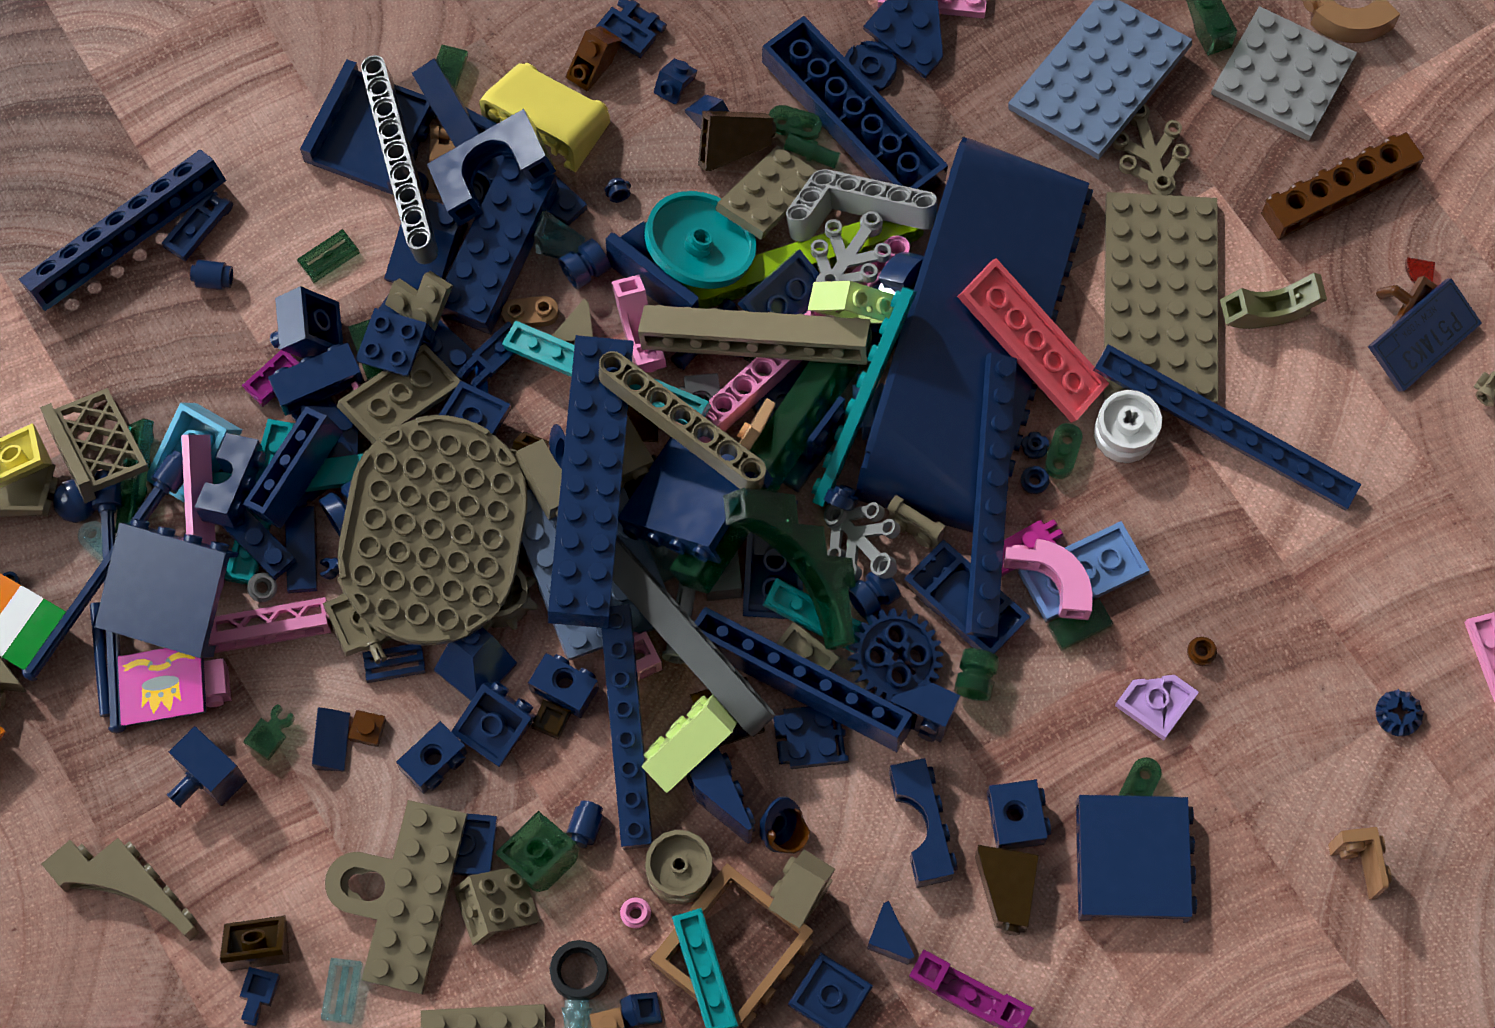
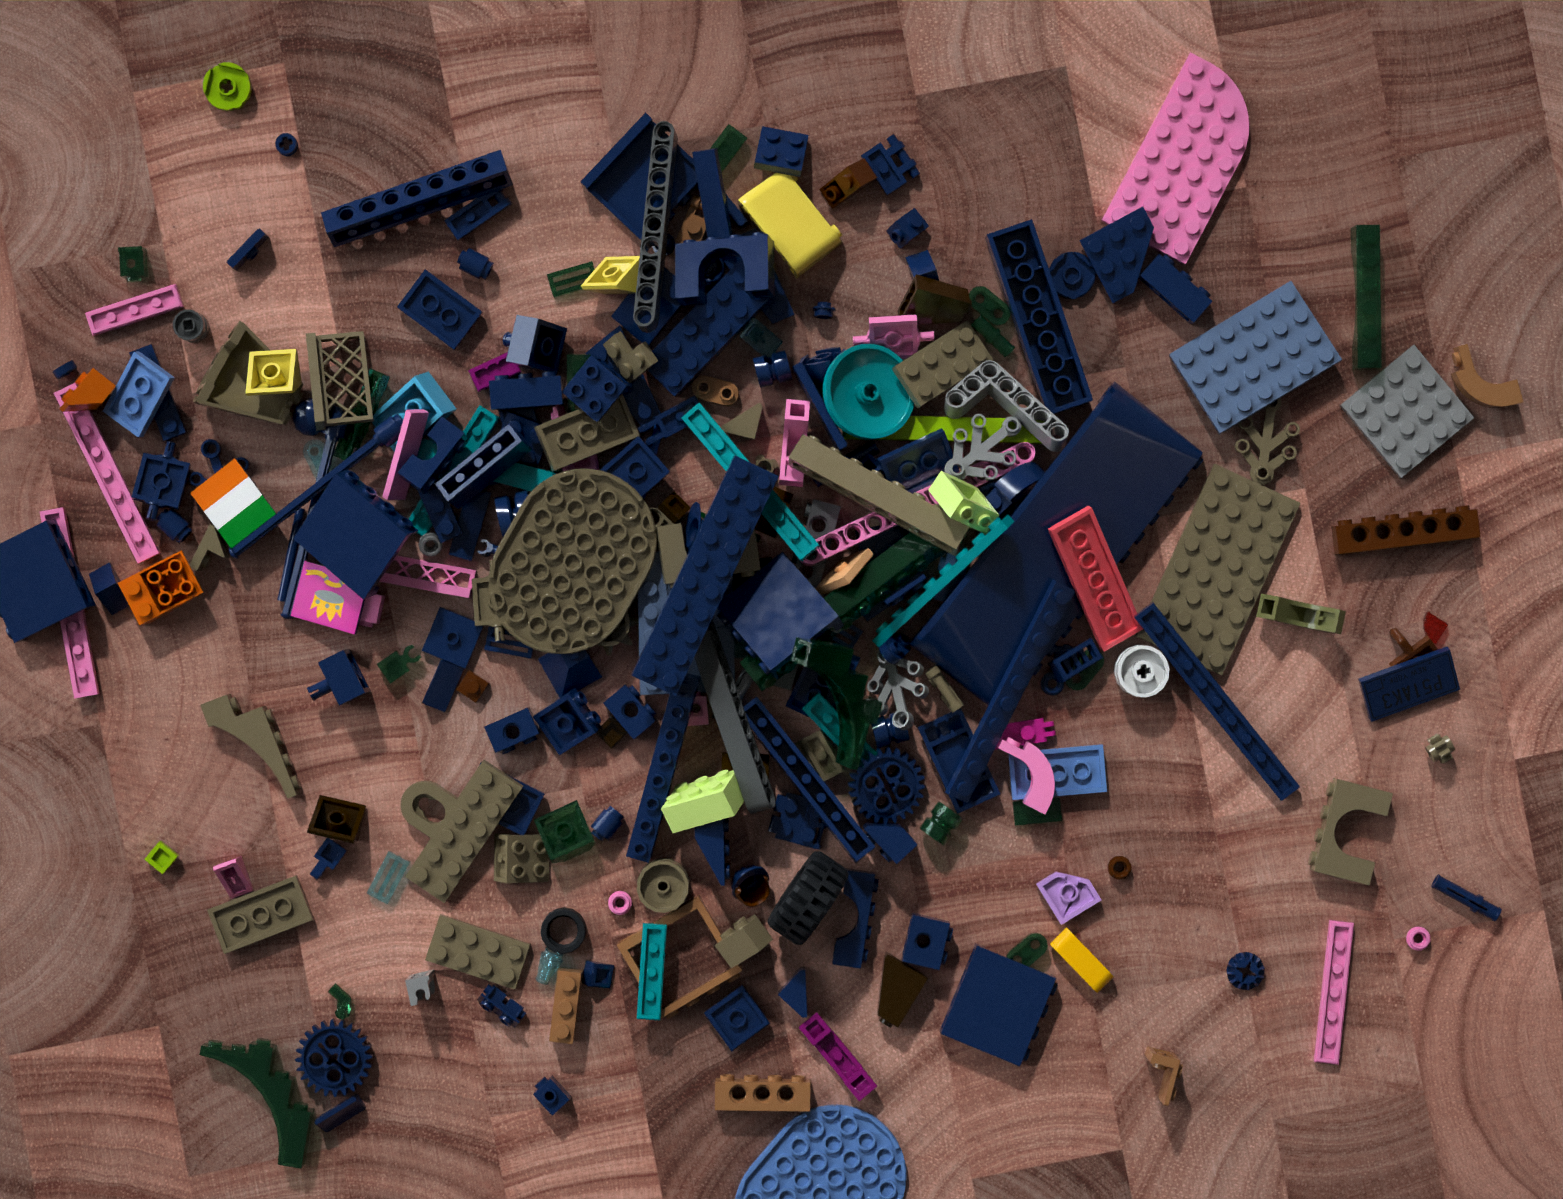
camera: 20 degrees right, 20 degrees up
dark tan beam [599,351,766,493] -> none
none -> dark blue plate [397,269,483,350]
none -> dark blue plate [422,607,484,669]
none -> light yellow slope [581,256,640,294]
none -> dark blue plate [754,126,809,177]
none -> black tyre [768,851,849,945]
none -> bright pink plate [853,315,934,359]
none -> dark blue slope [1048,638,1103,683]
none -> yellow beam [1050,927,1114,993]
none -> dark blue brick [1138,254,1212,325]
none -> dark tan arch [1308,778,1393,885]

